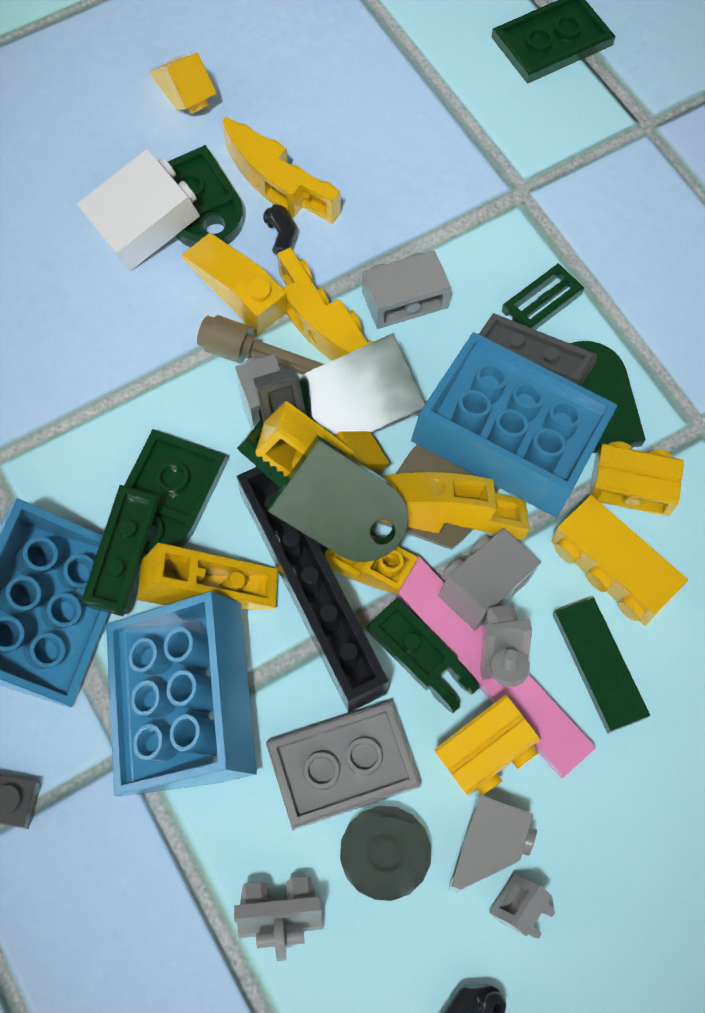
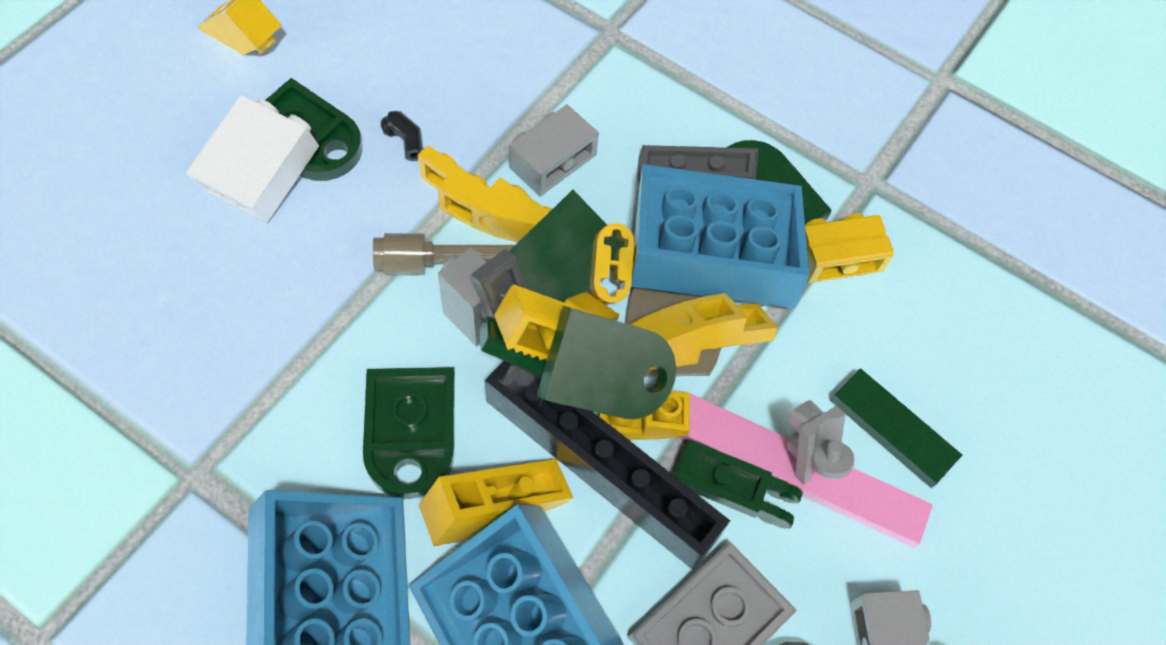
camera: 30 degrees left, 5 degrees down
dark green tile [81,485,160,617] -> none
yellow slope [181,233,287,336] -> none
yellow slope [222,117,341,224] -> none
yellow brick [434,695,541,796] -> none
light grey brick [438,528,542,631] -> none
dark green tile [501,263,584,330] -> none
yellow brick [551,495,689,627] -> none
none -> yellow beam [590,223,635,305]

